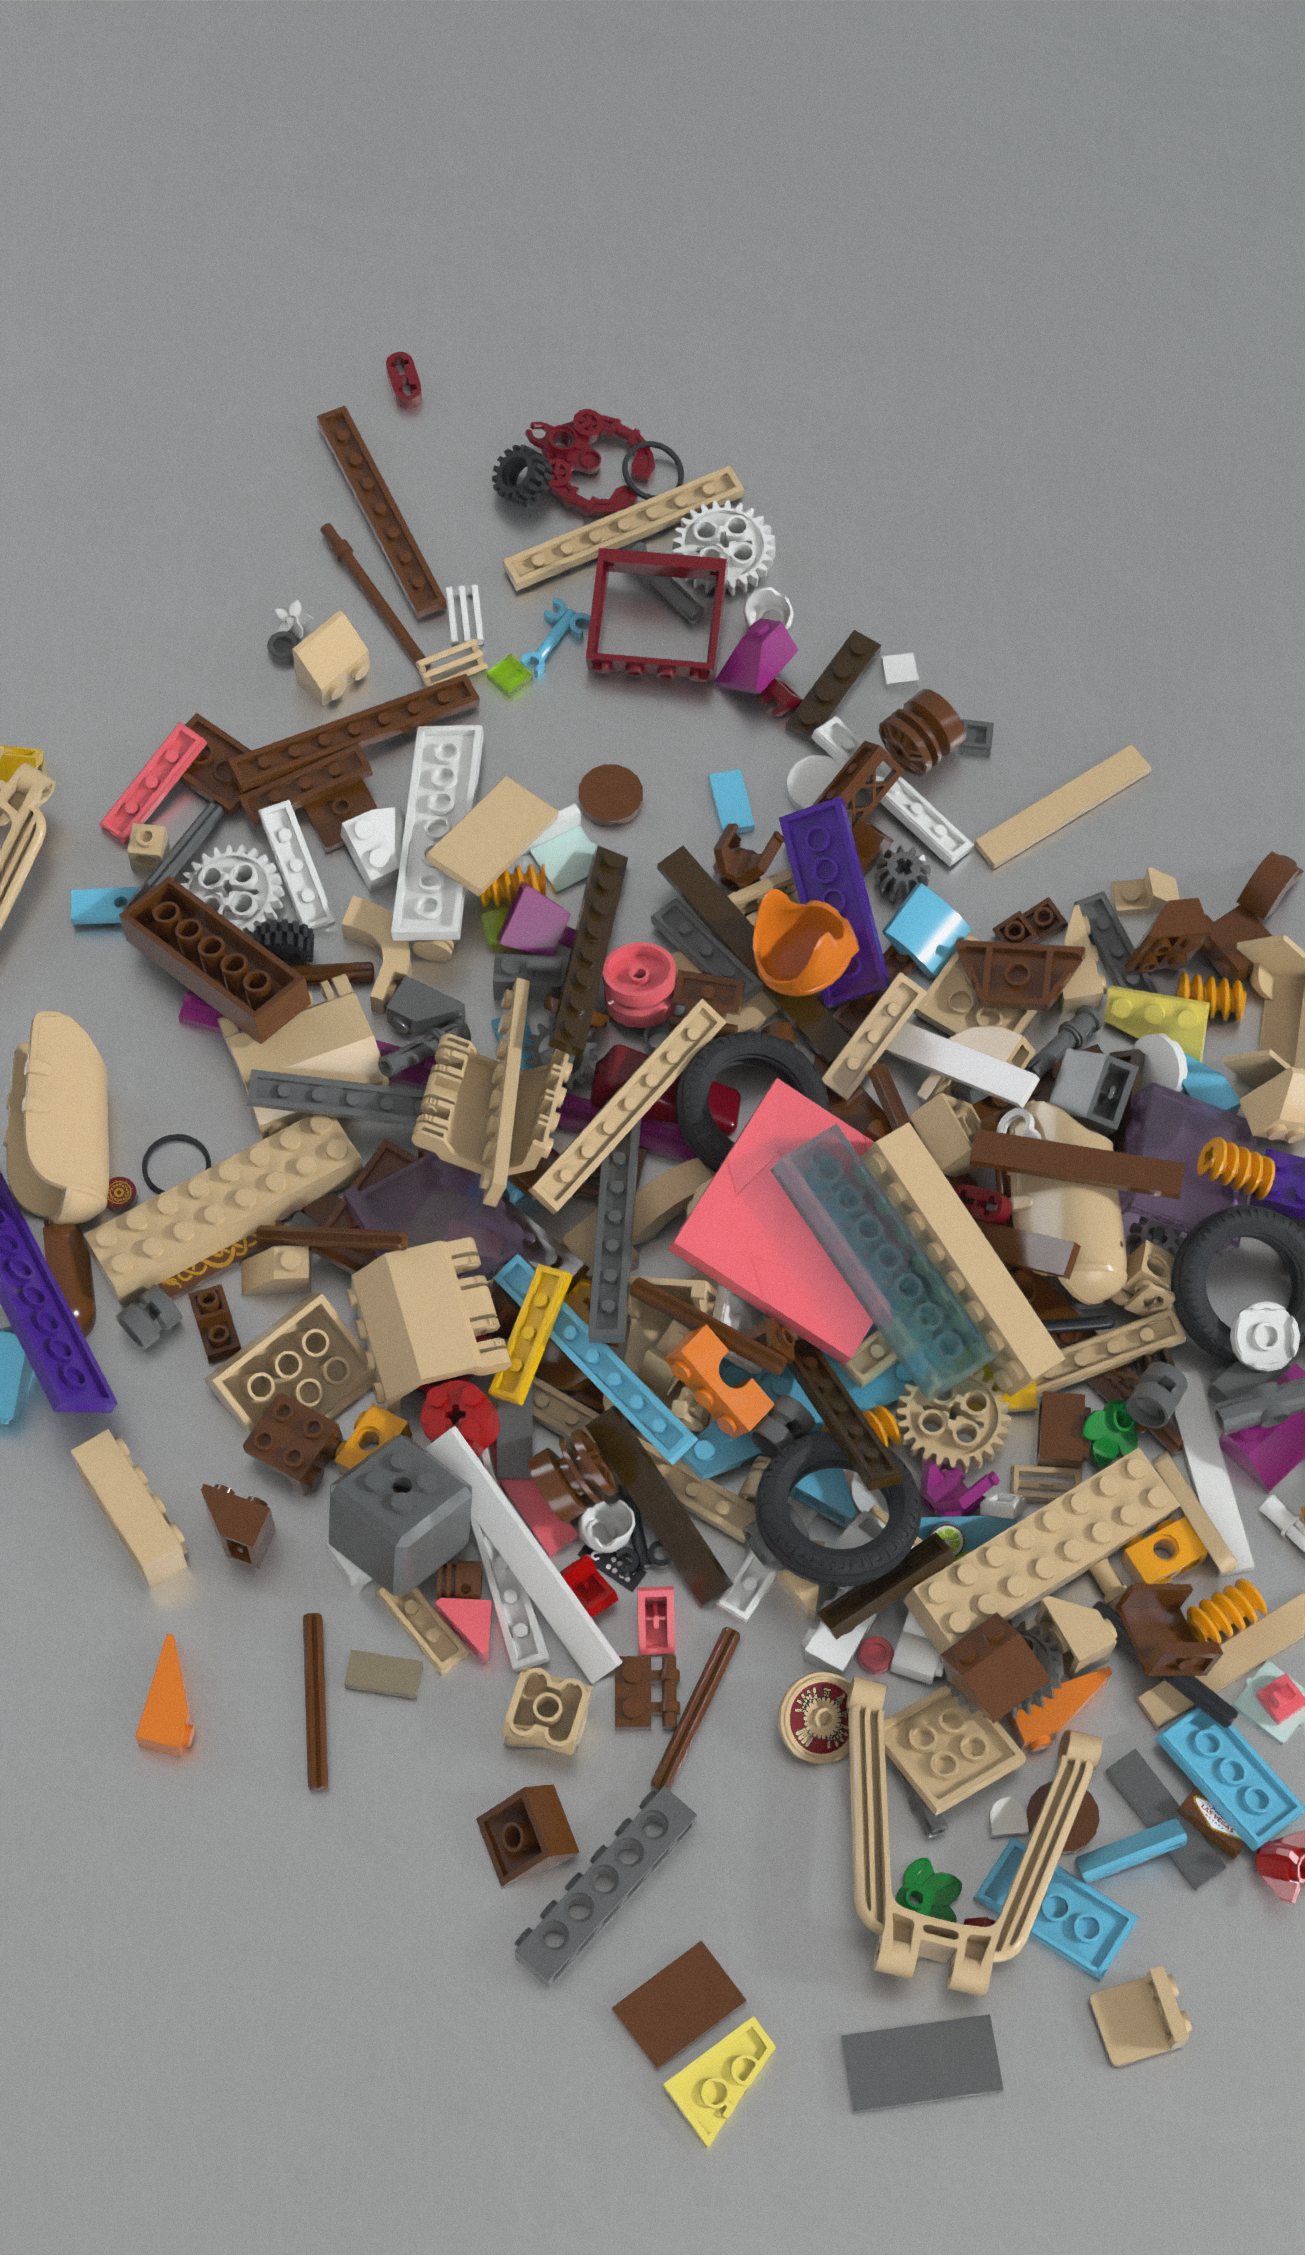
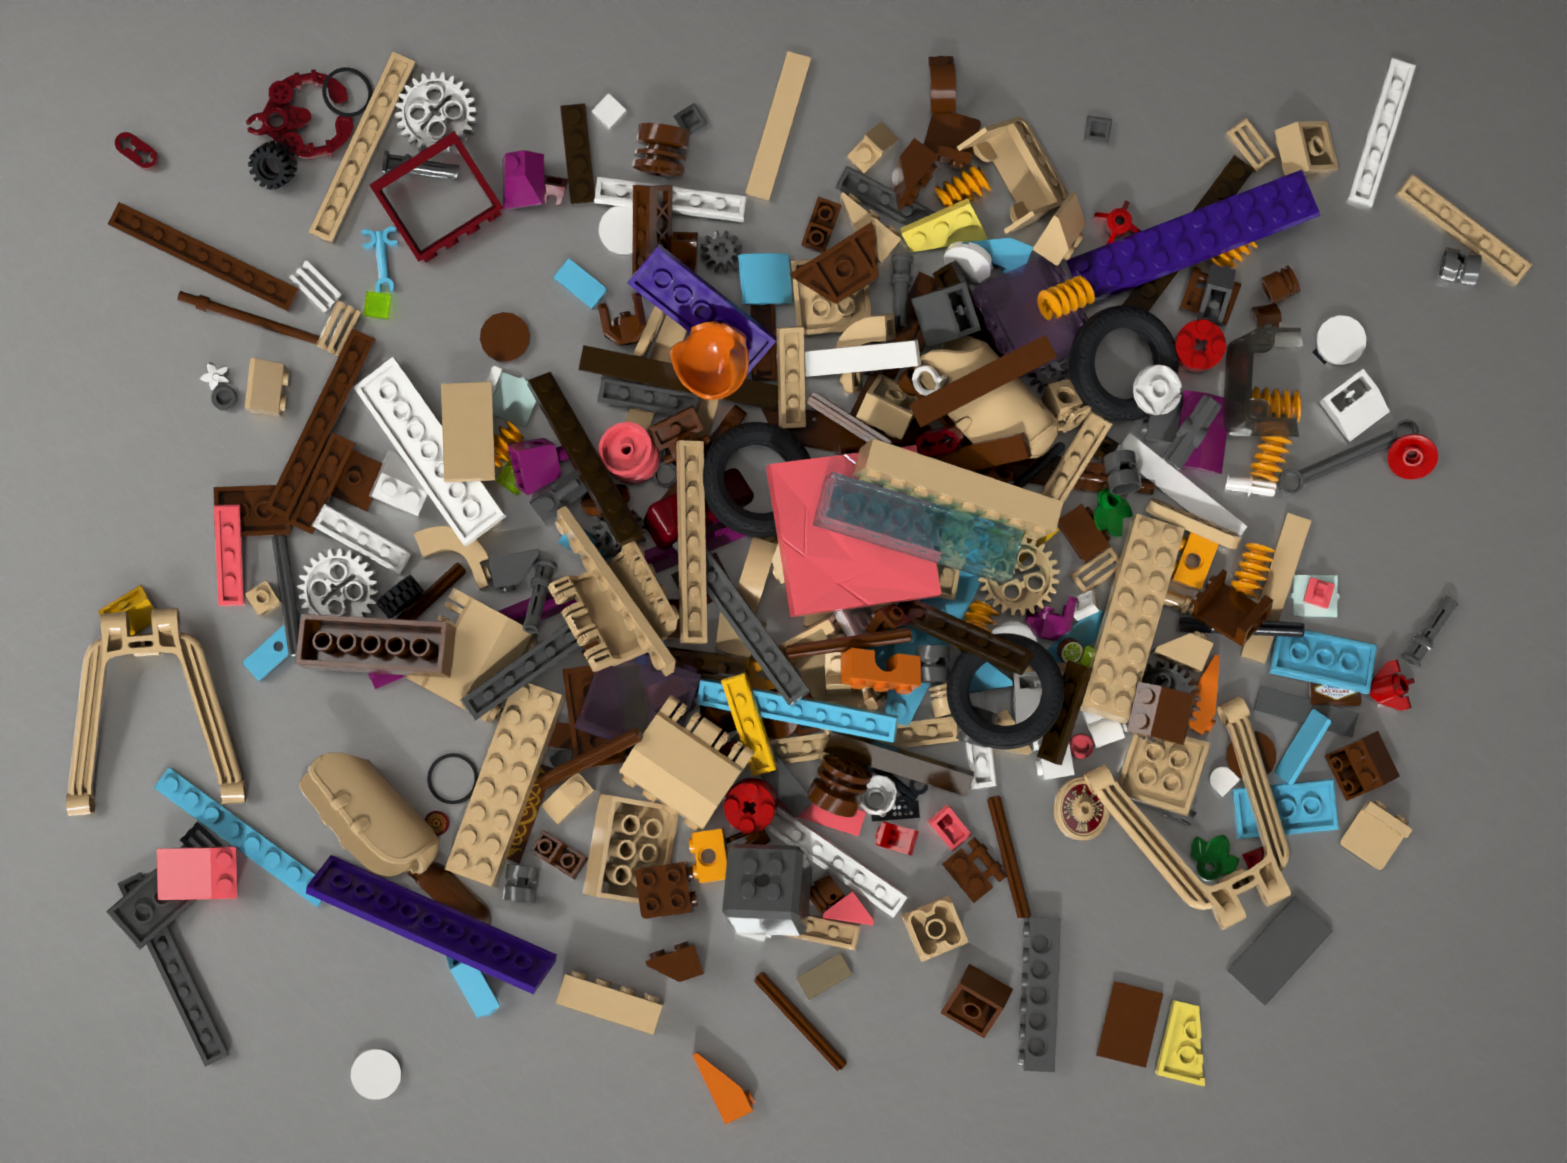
camera: 40 degrees left, 20 degrees up
white tile [425,1426,623,1684] -> none
white hair [743,587,794,631] -> none
none -> reddish brown slope [1324,731,1400,801]

